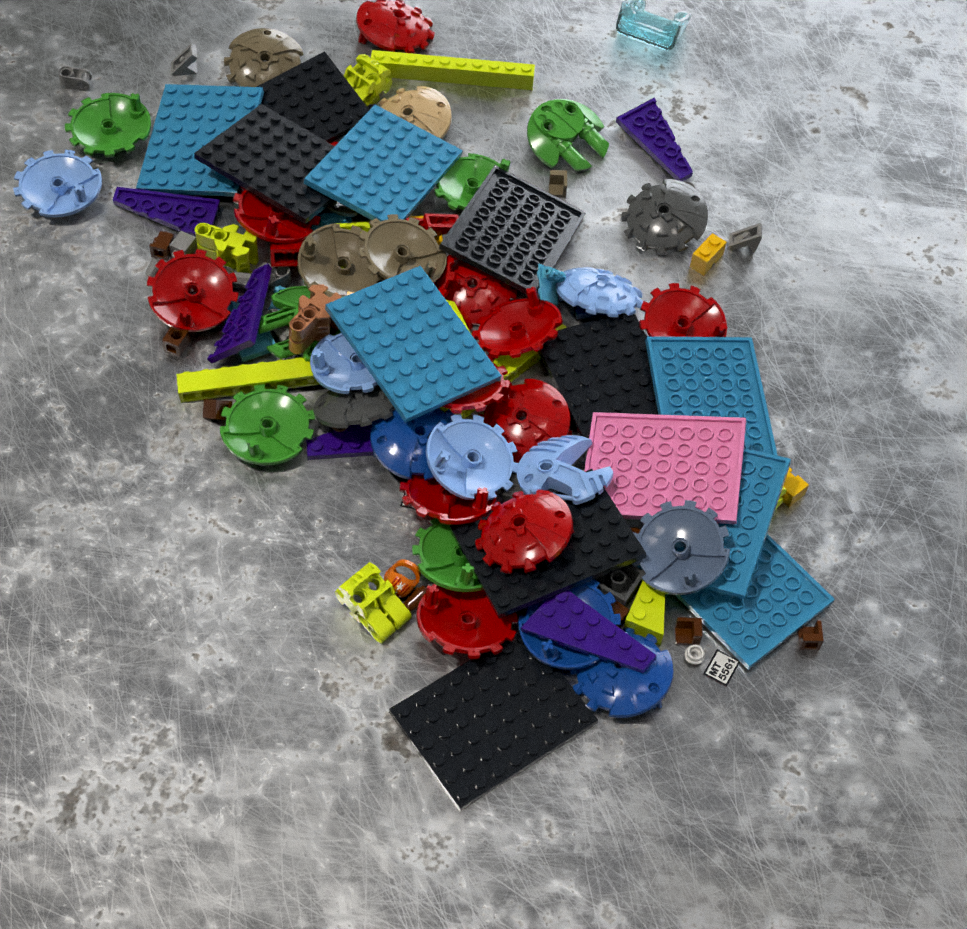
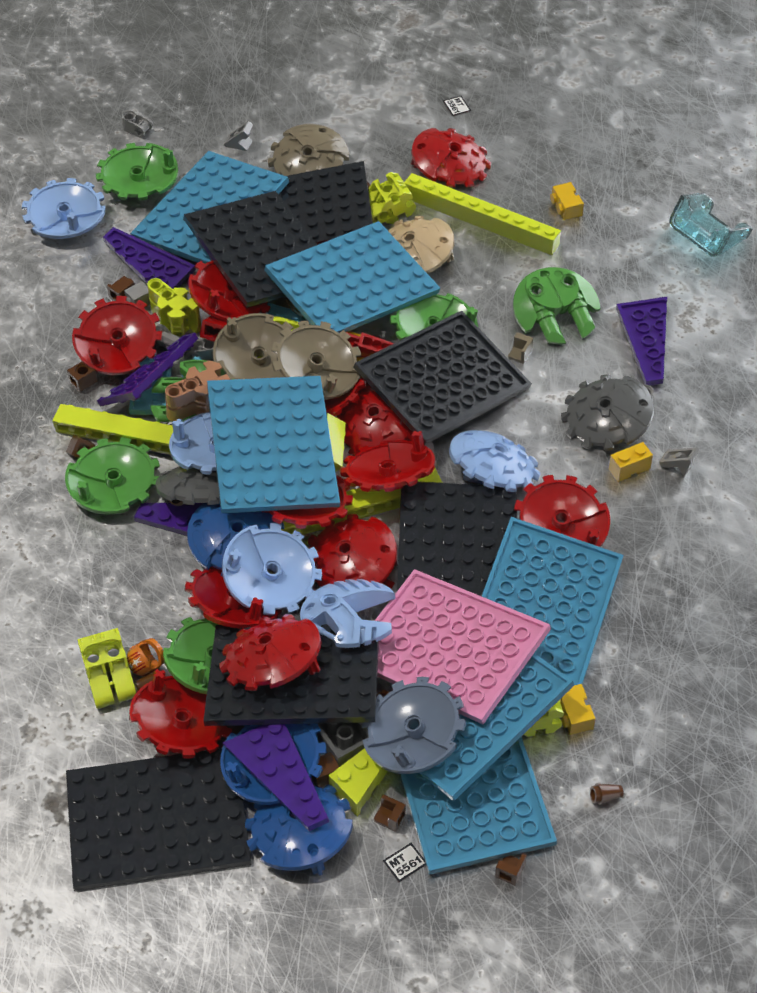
camera: 30 degrees right, 5 degrees down
medium azure hinge [537,264,566,305] -> none
white plate [684,645,705,665] -> none
none -> yellow brick [550,182,584,220]
none -> reddish brown cone [590,783,624,805]

